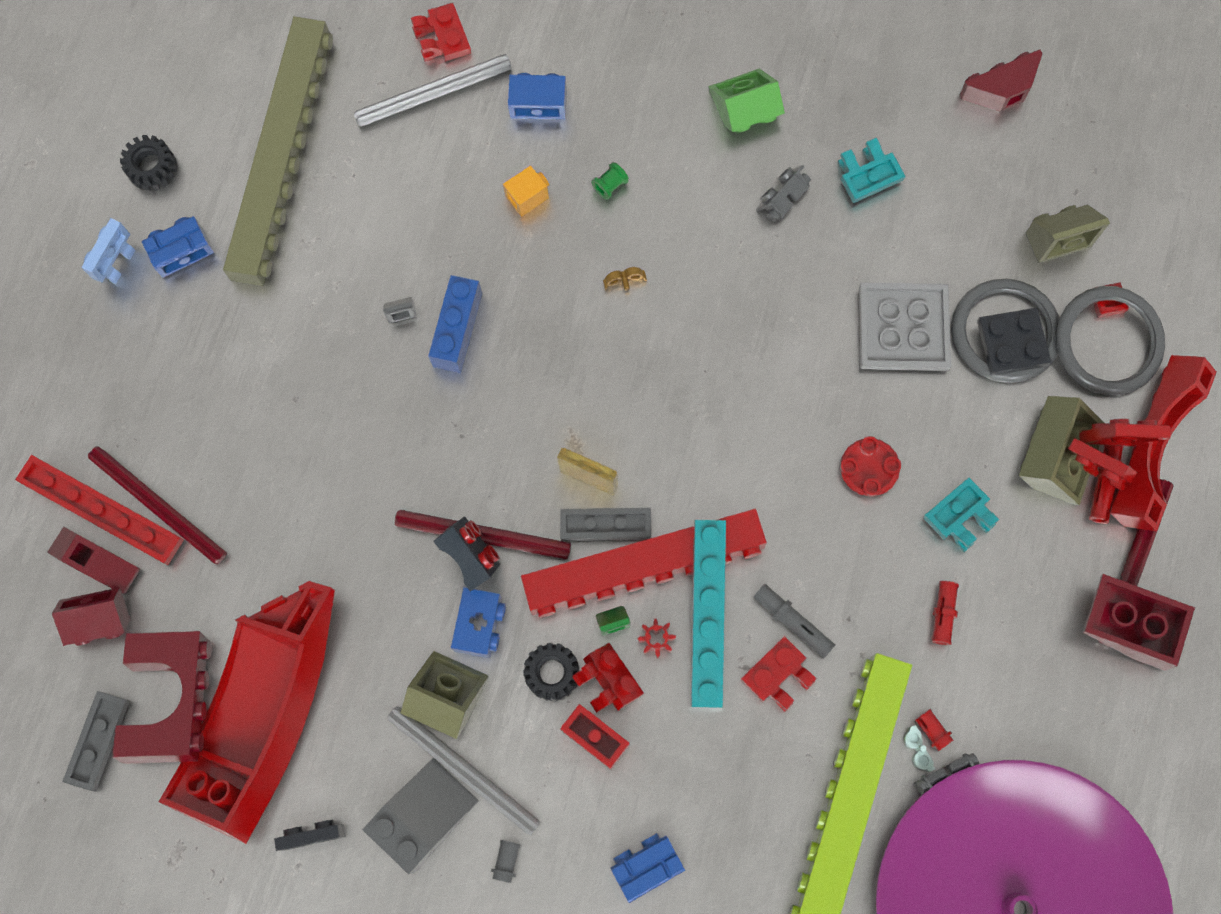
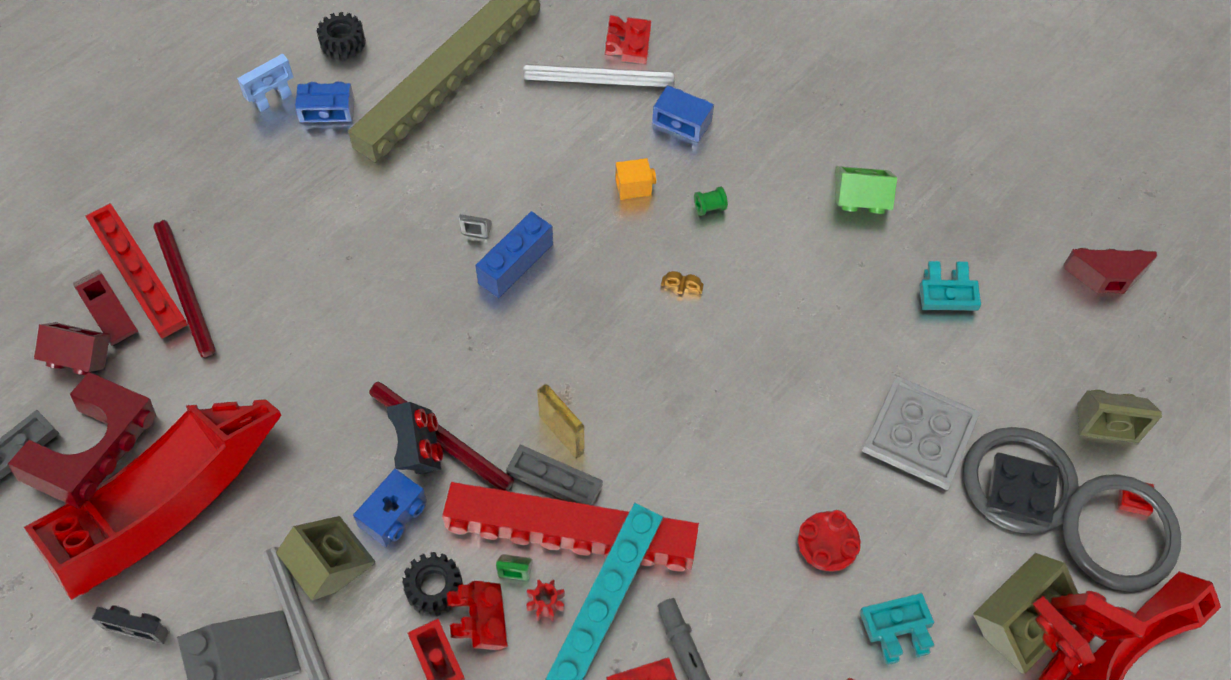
camera: 20 degrees right, 15 degrees down
dark grey hinge [756,165,811,222] -> none

